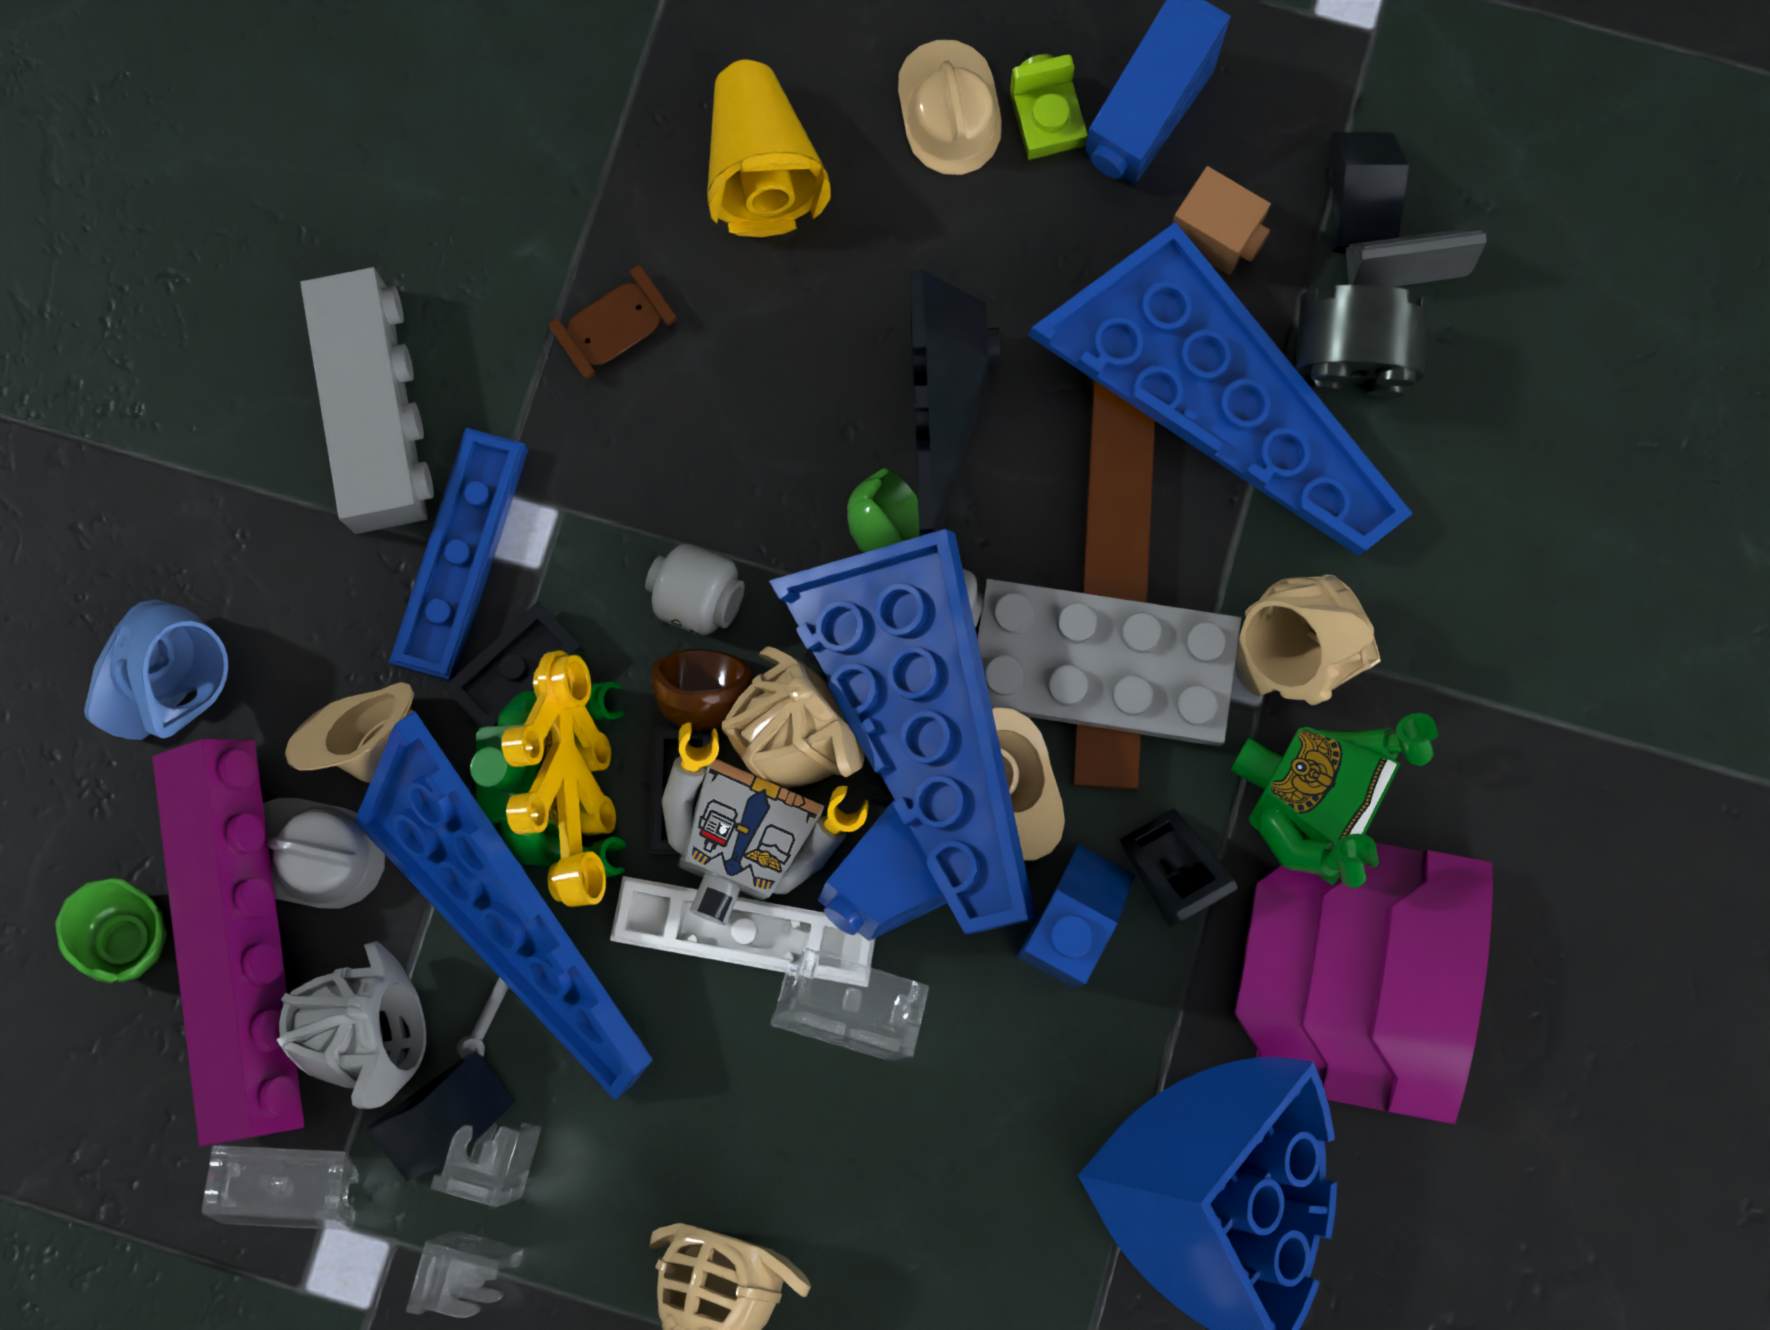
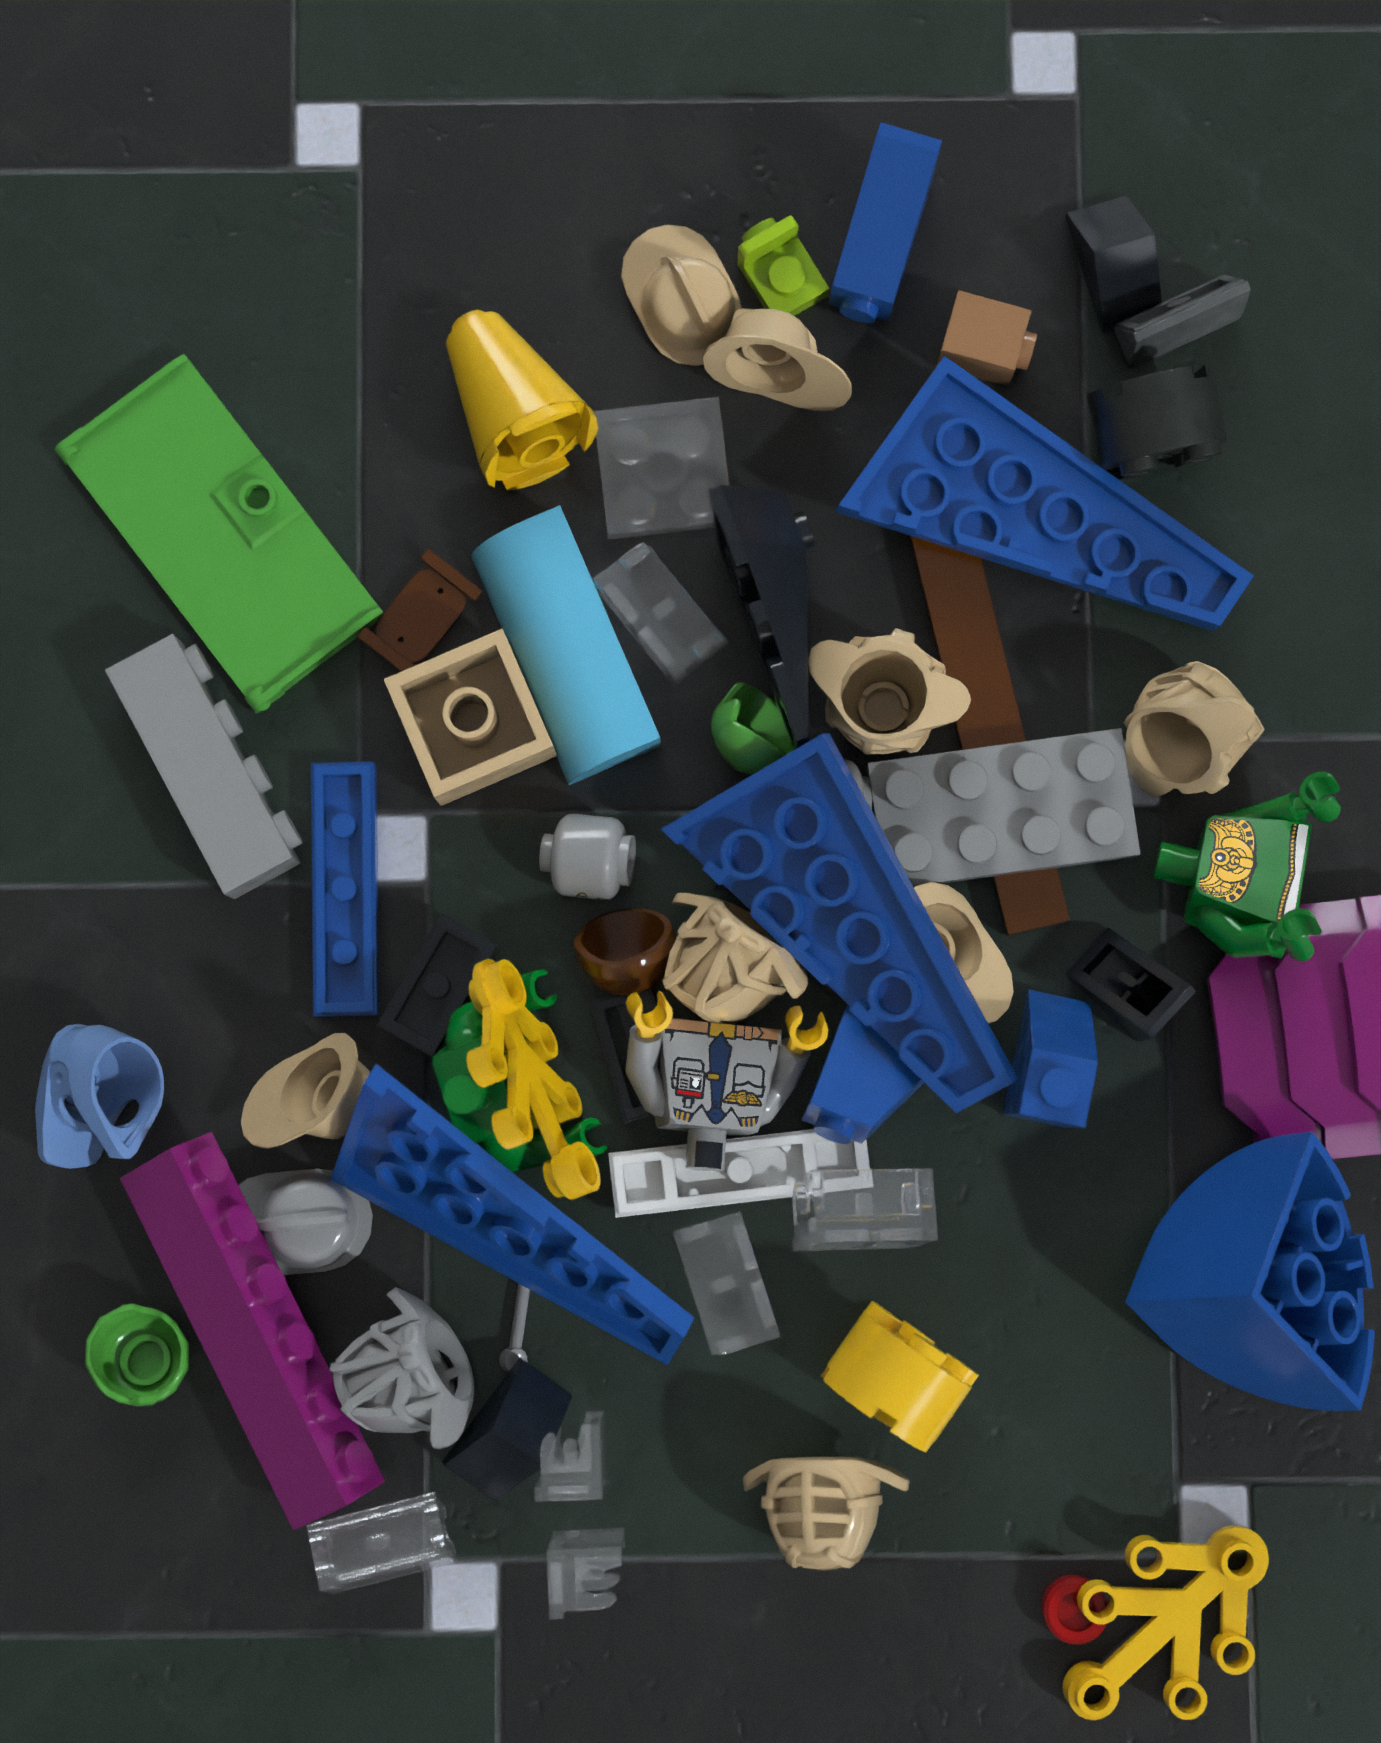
camera: 20 degrees left, 5 degrees up
none -> bright green door [55,354,384,713]
none -> tan brick [384,628,557,806]
none -> medium azure brick [471,505,661,785]
none -> clear hinge [593,542,728,686]
none -> clear plate [594,397,729,540]
none -> clear hinge [673,1210,780,1356]
none -> tan piece [703,308,852,411]
none -> tan piece [808,628,971,754]
none -> yellow brick [821,1301,979,1453]

